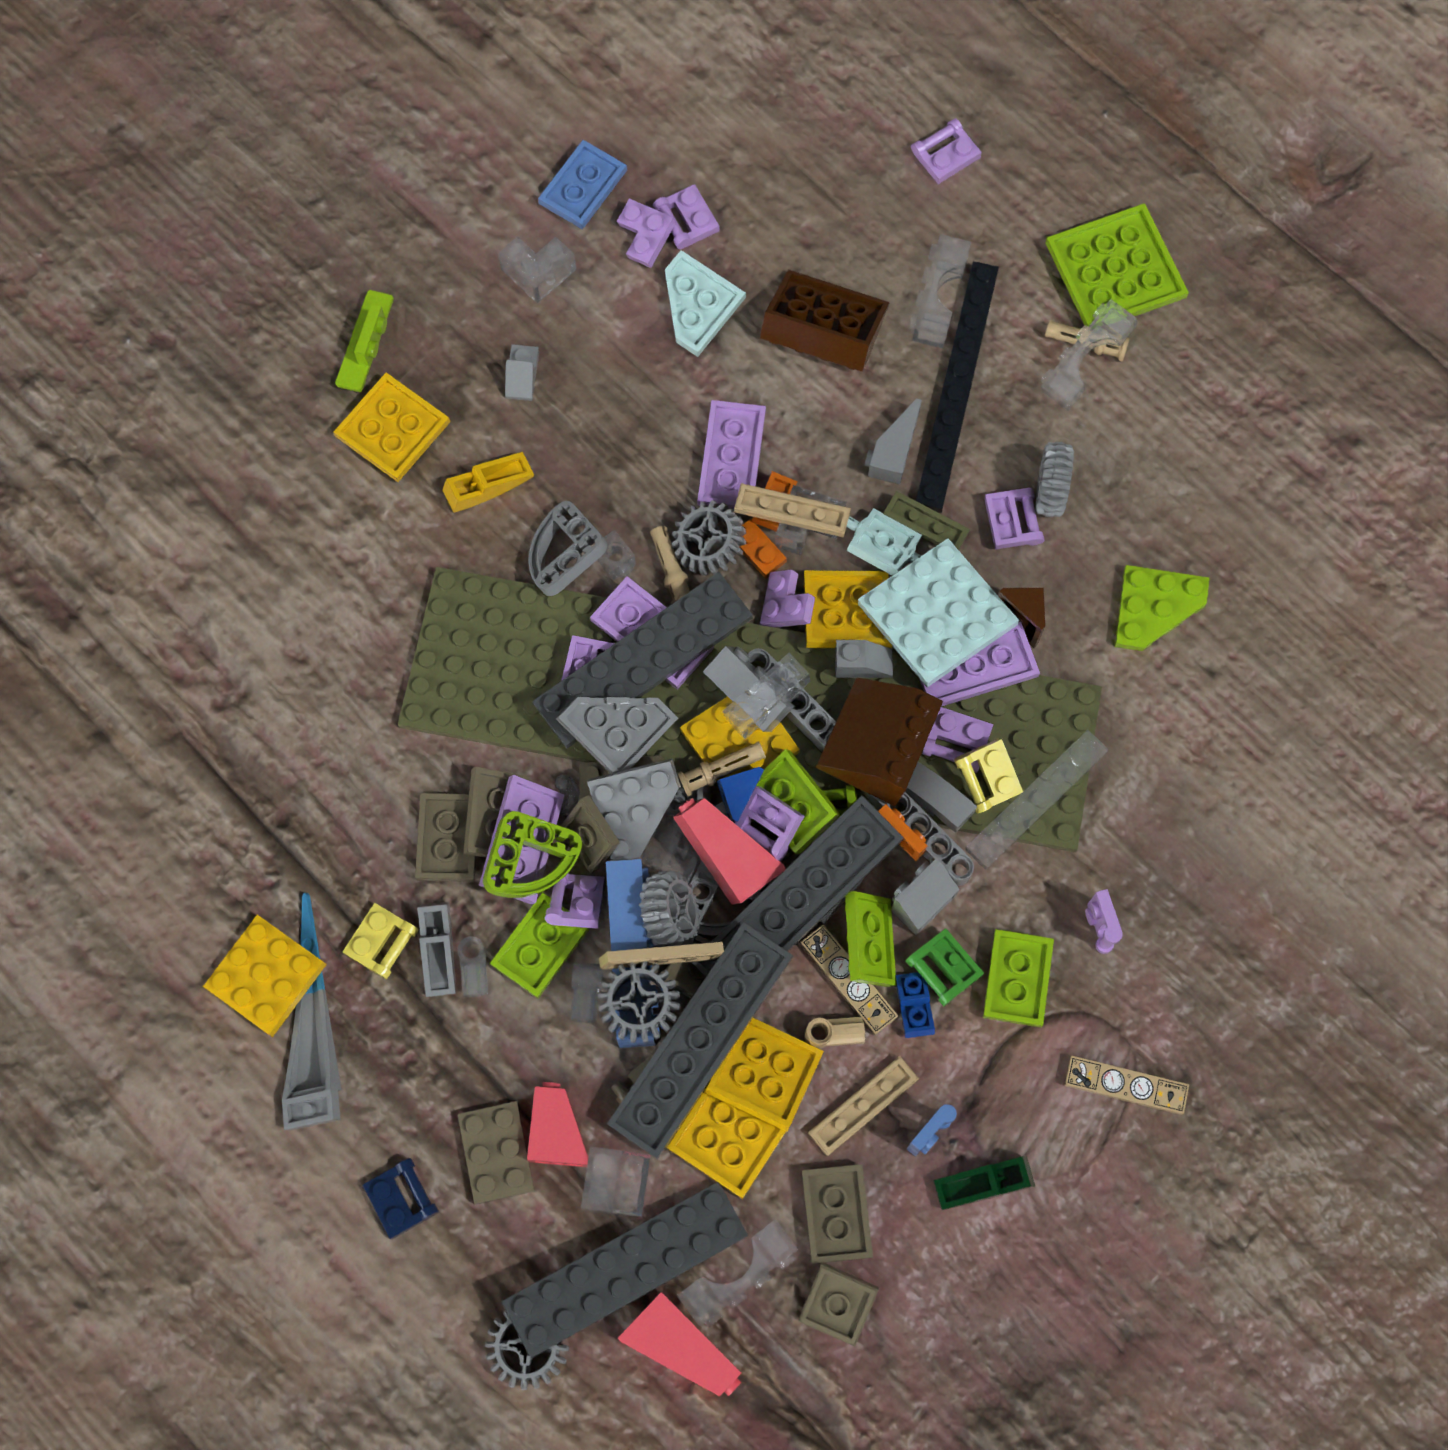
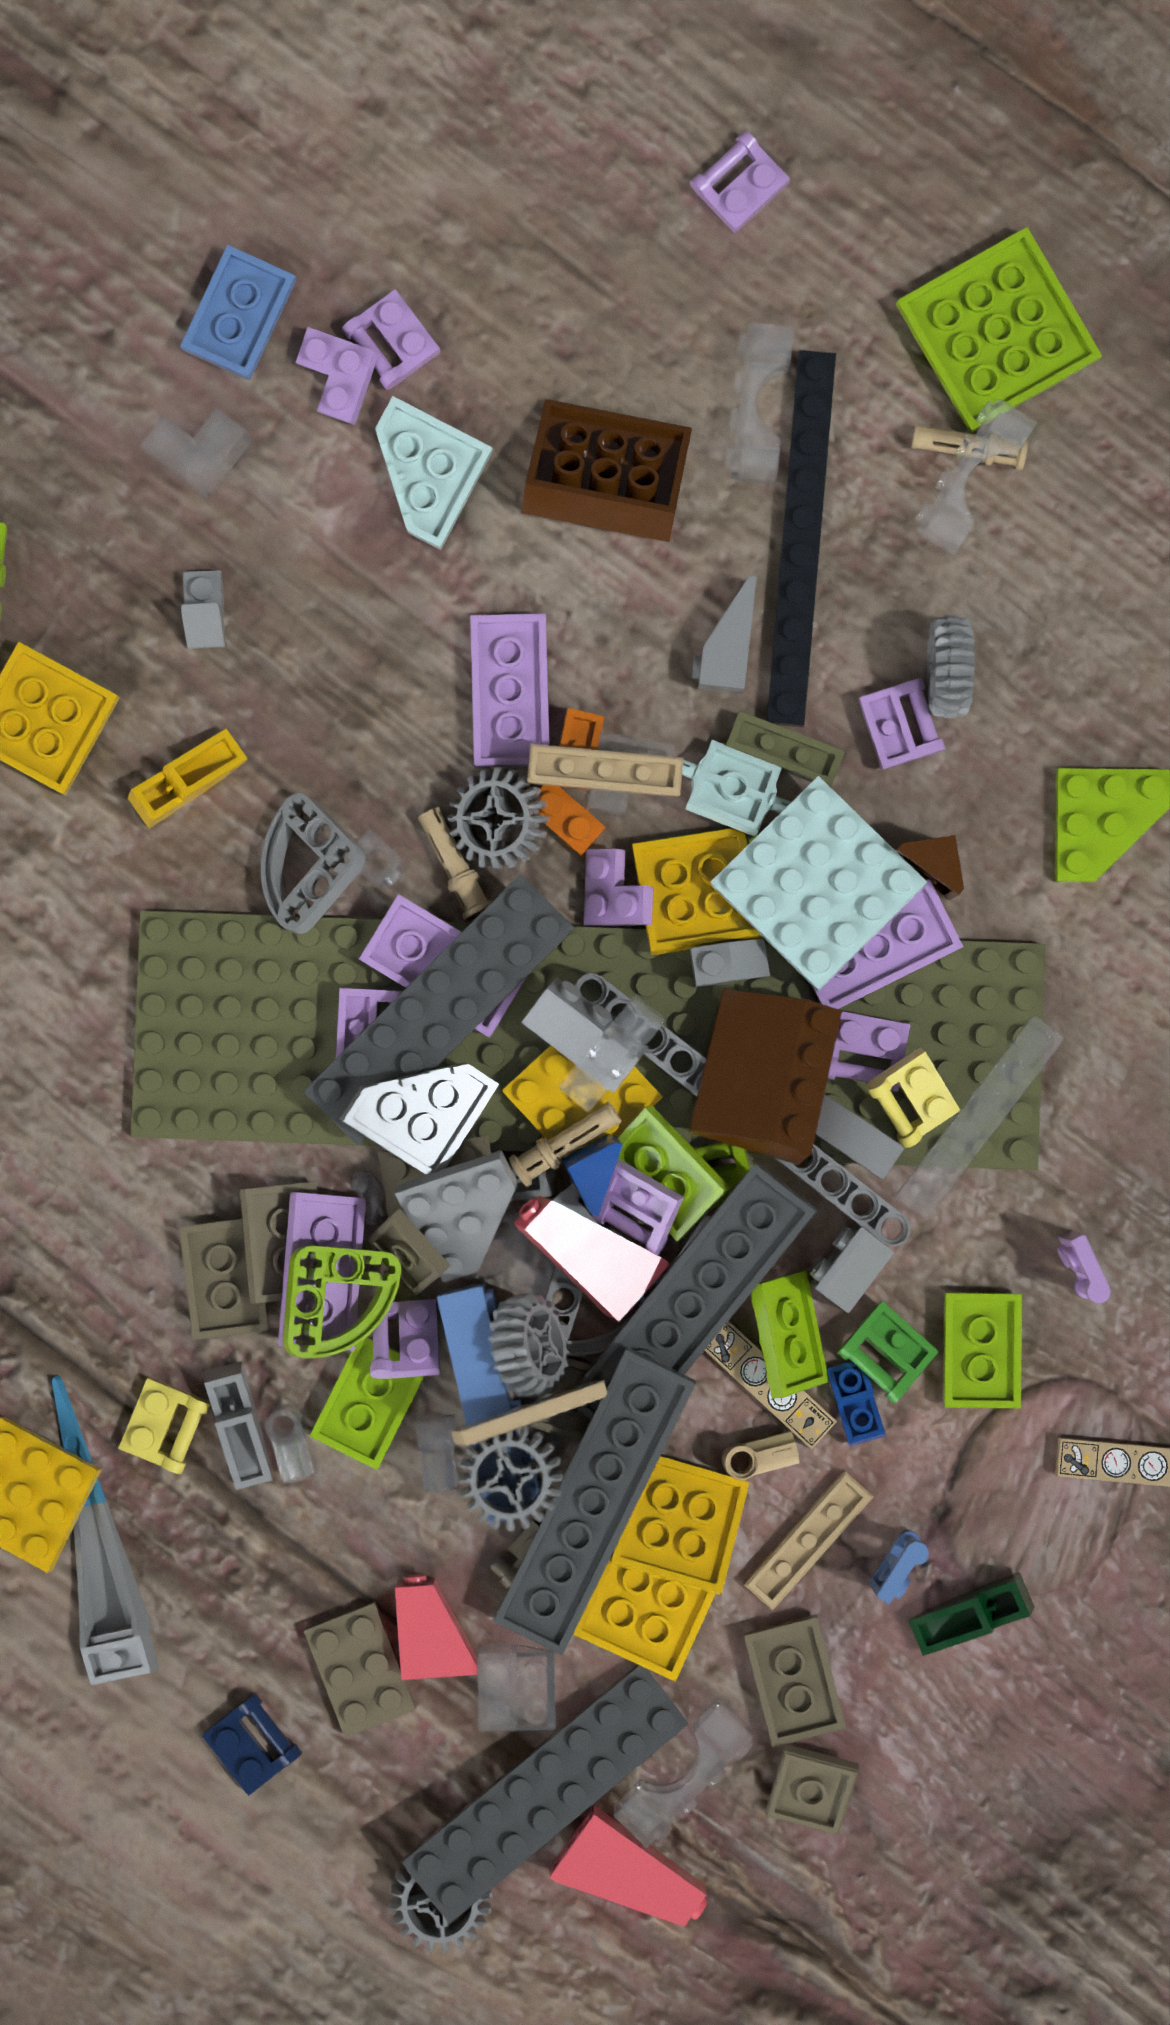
camera: 10 degrees left, 15 degrees up
orange plate [878,804,928,861] -> none

